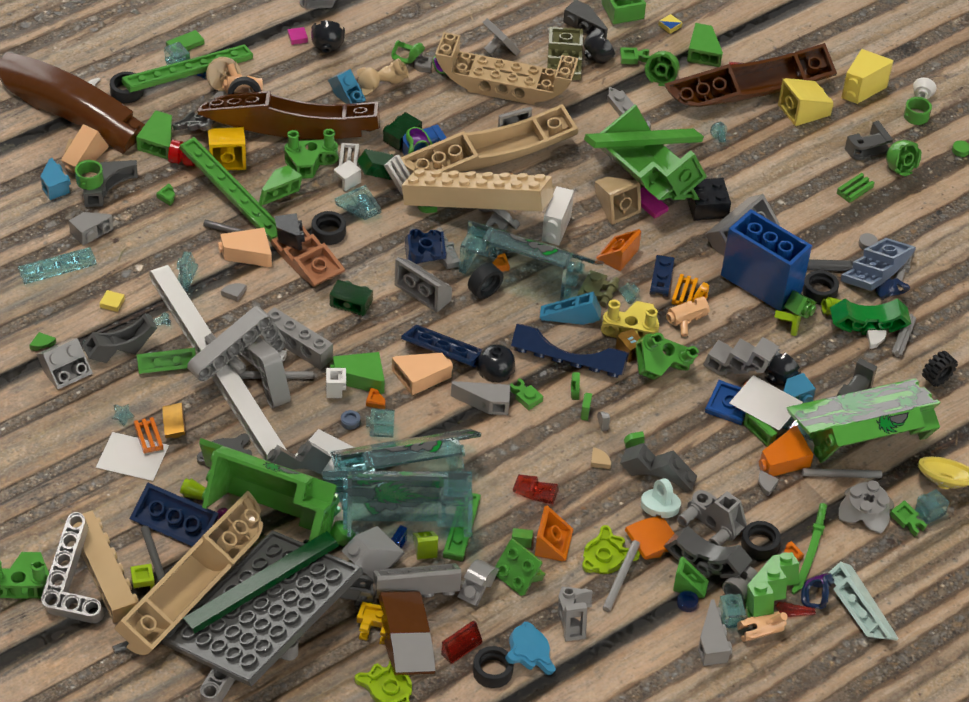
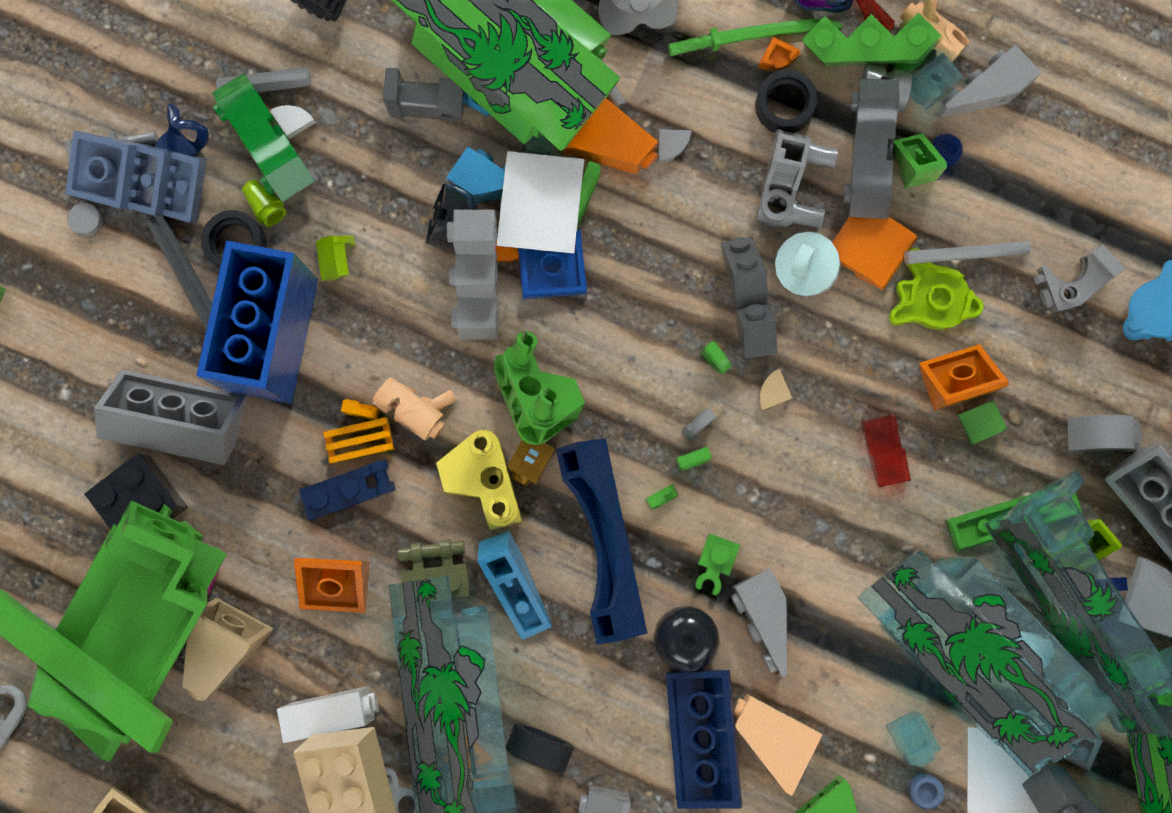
camera: 115 degrees left, 35 degrees up
orange tile [366,388,385,410] -> none
bright green bracket [495,539,546,596] -> none
clear light blue plate [619,282,640,304] -> none
bright green slope [784,290,817,319] -> none

